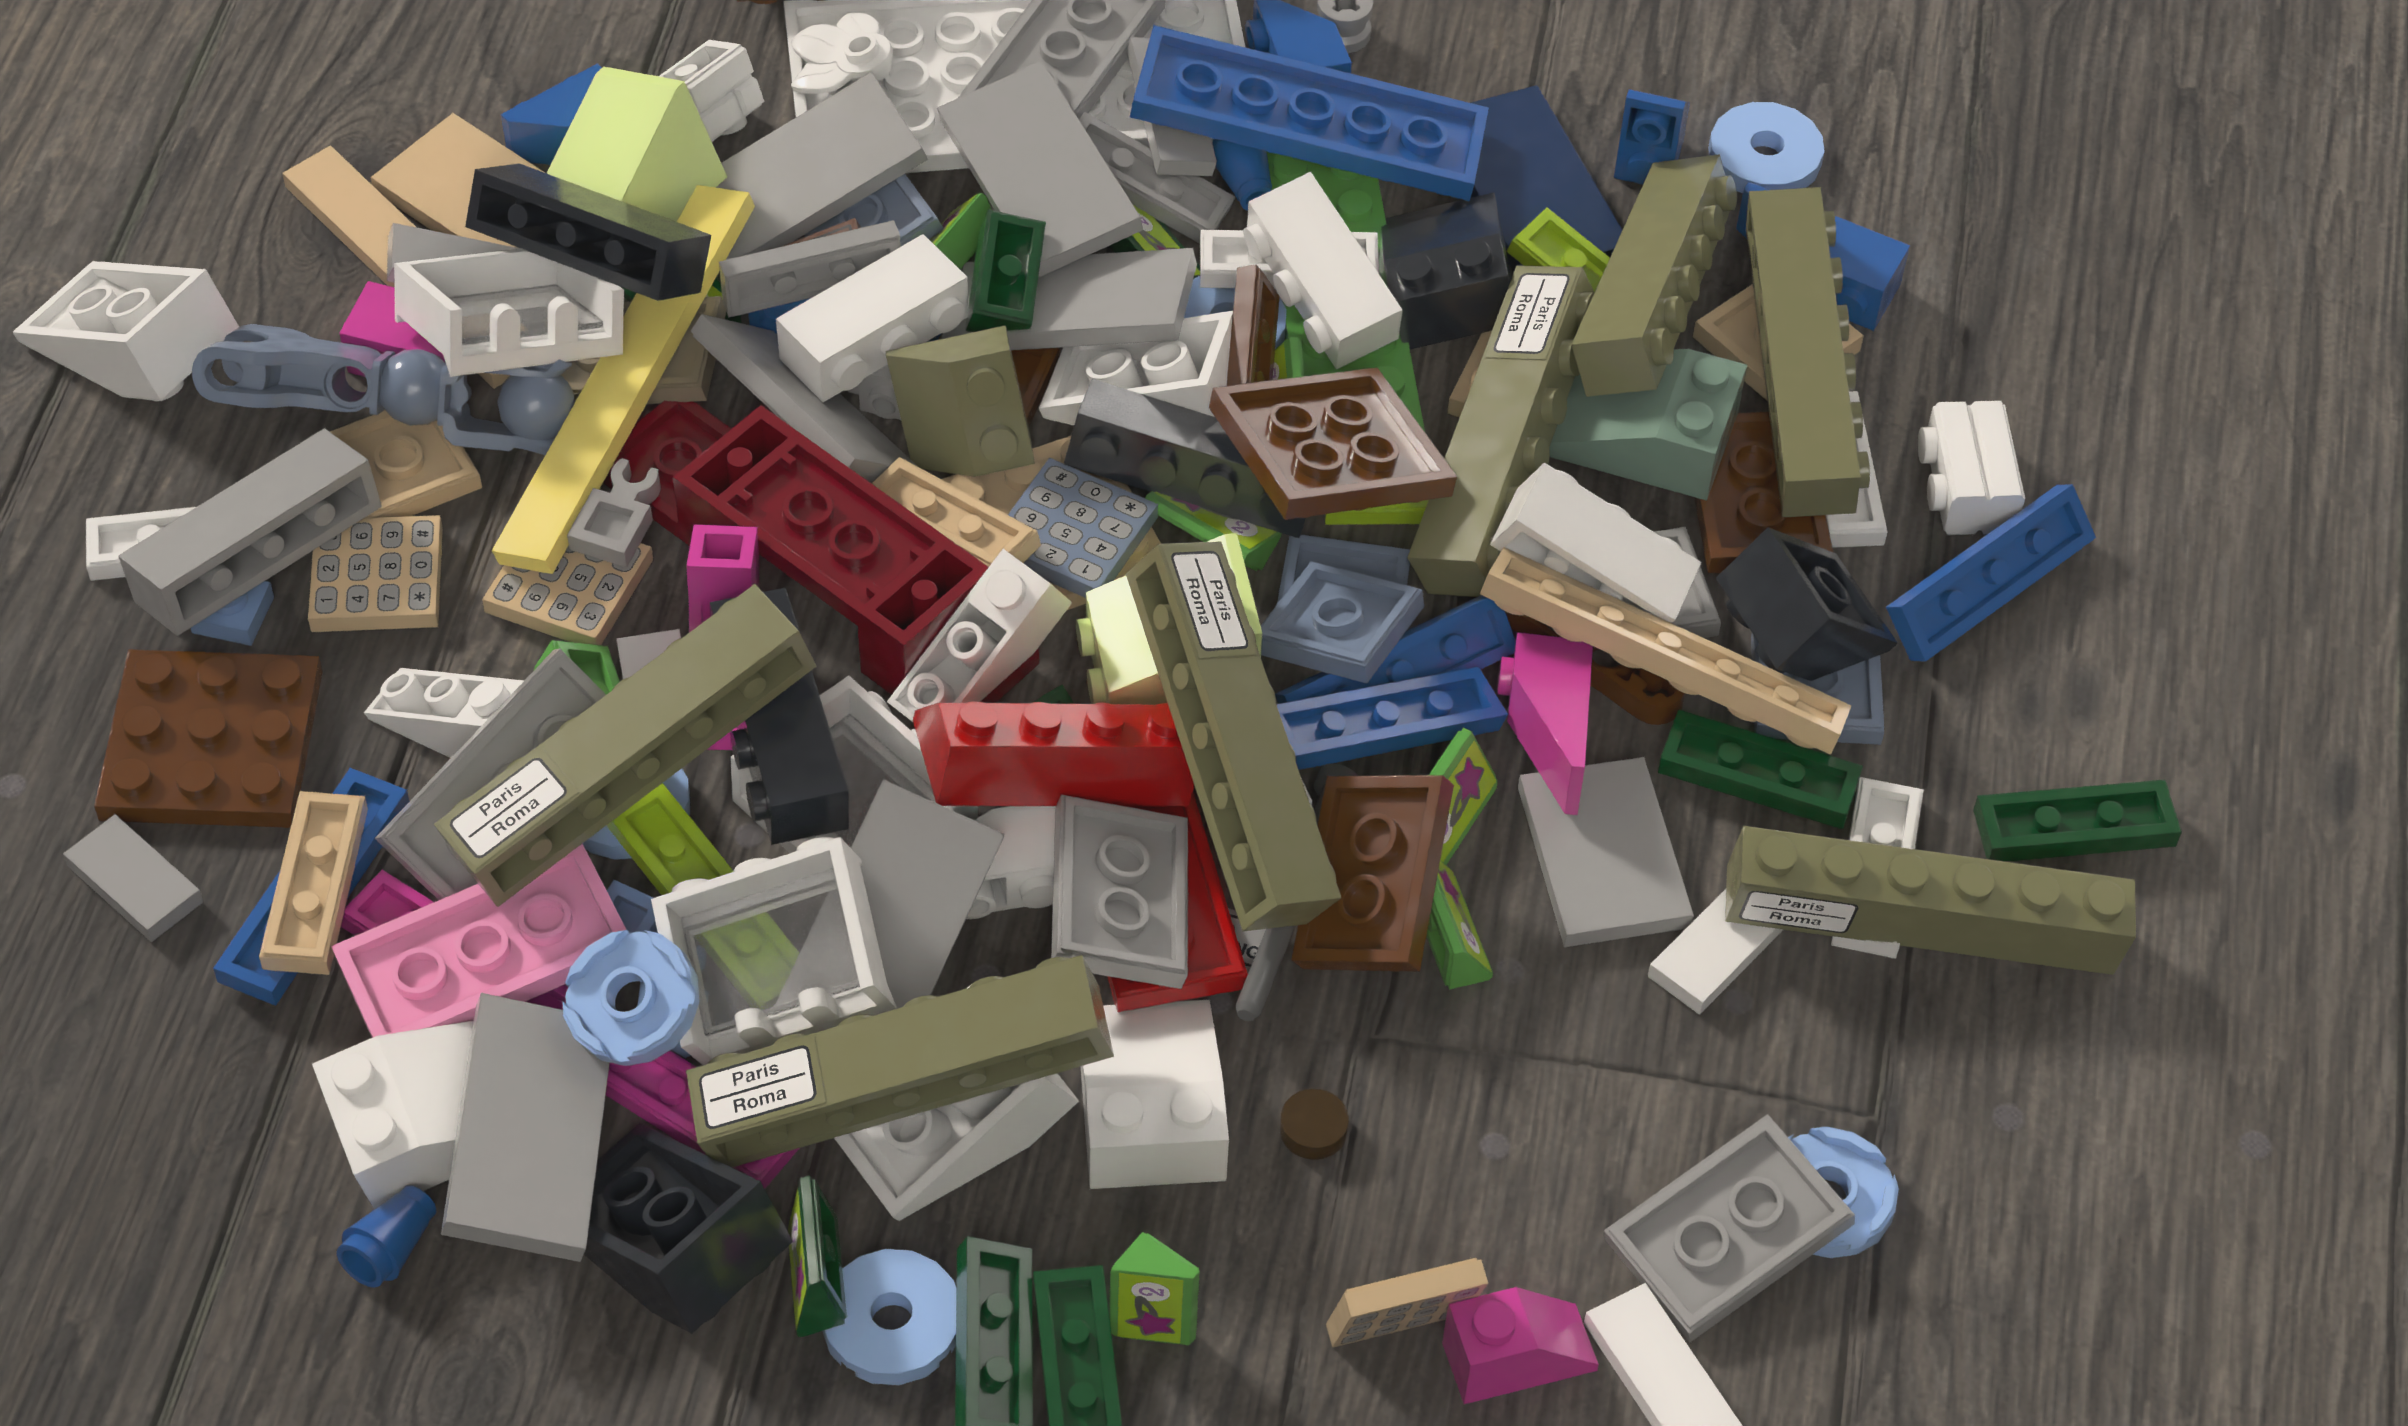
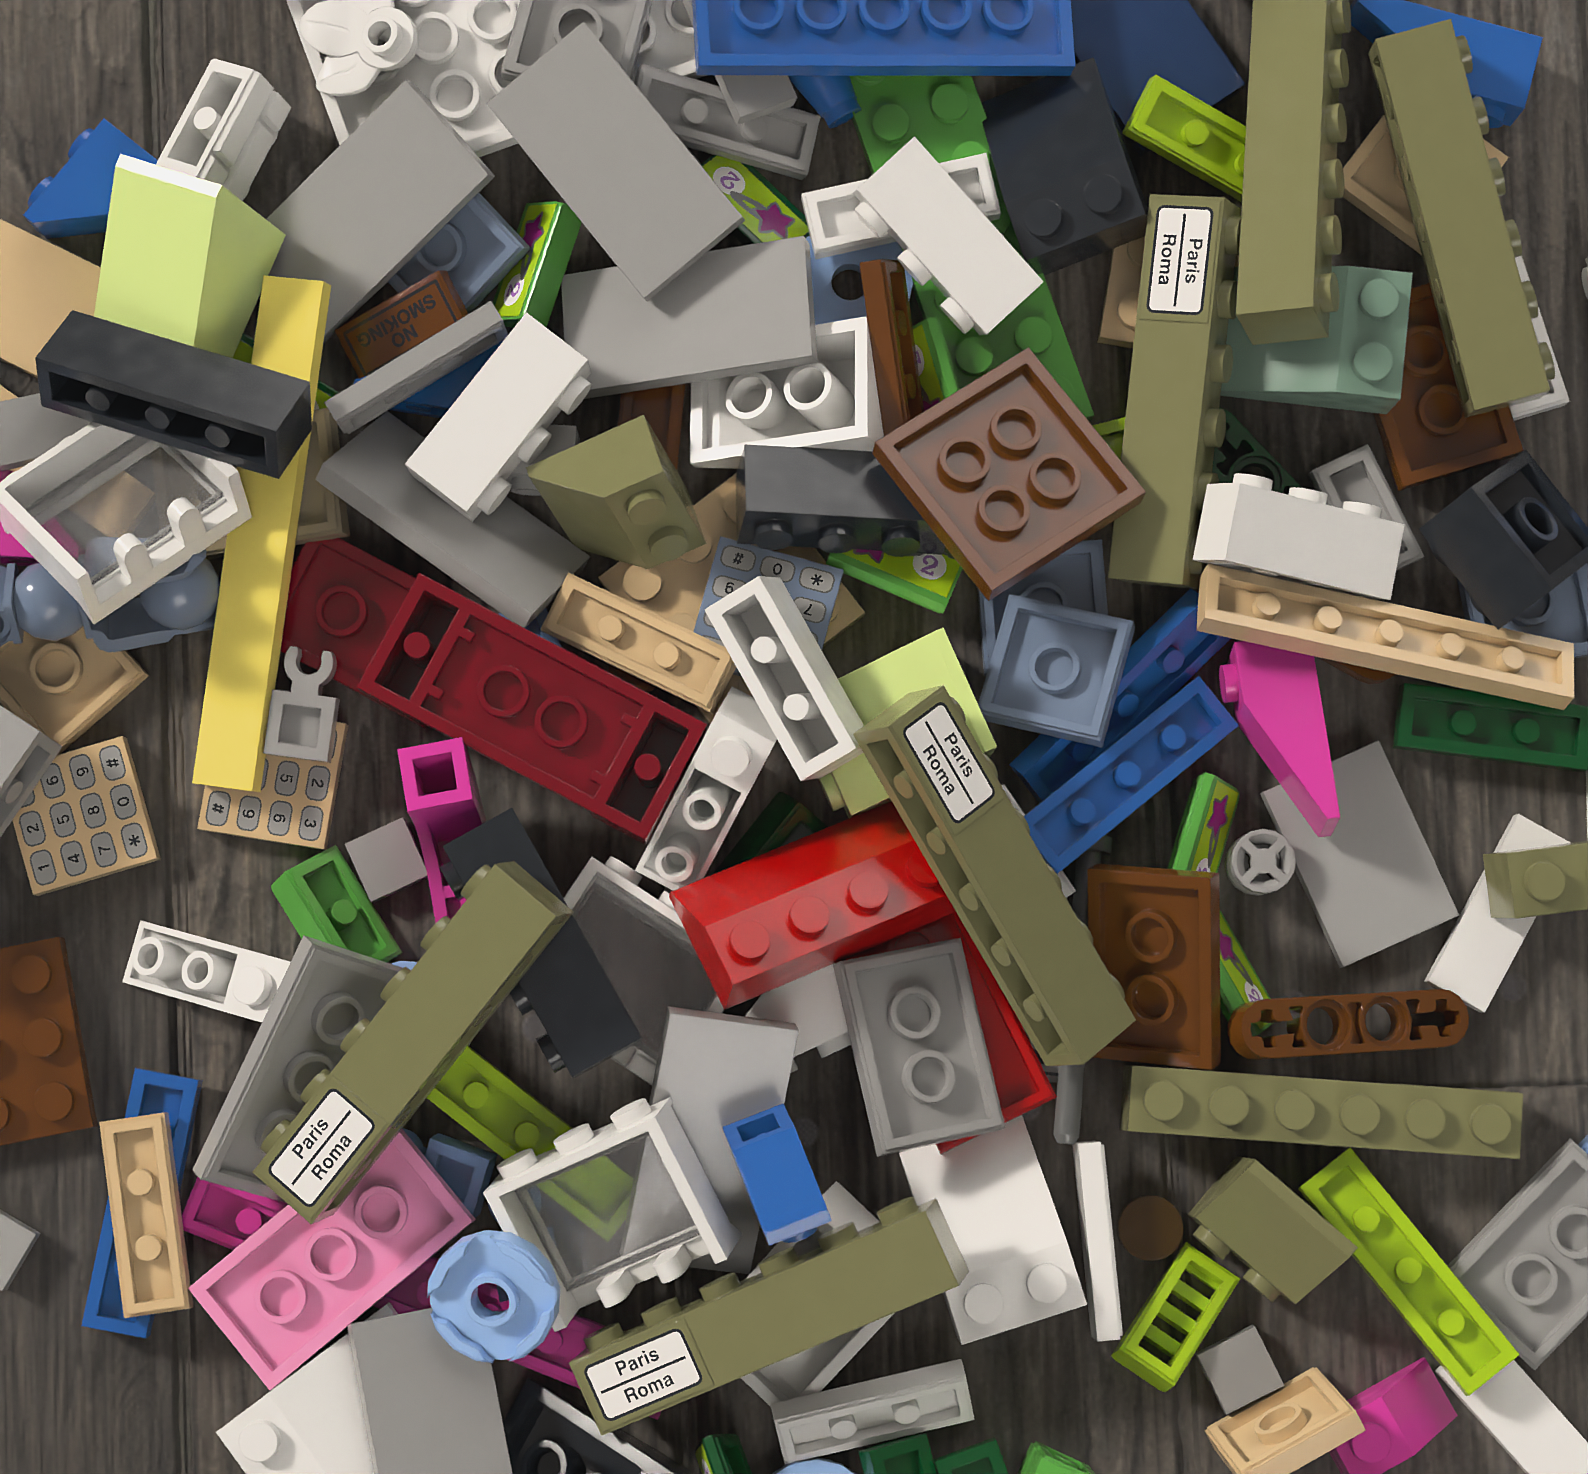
camera: 15 degrees left, 30 degrees up
dark green slope [965,209,1046,332] -> none
none -> white brick [704,576,864,781]
none -> blue slope [722,1104,832,1246]
none -> white tile [771,1359,974,1464]
none -> white tile [1072,1141,1123,1342]
none -> lime slope [1111,1242,1240,1392]
none -> olive brick [1120,1066,1523,1159]
none -> olive slope [1187,1156,1358,1304]
none -> light grey tile [1195,1325,1285,1414]
none -> light grey wheel [1225,829,1296,896]
none -> reddish brown beam [1227,989,1469,1060]
none -> lime plate [1298,1147,1520,1396]

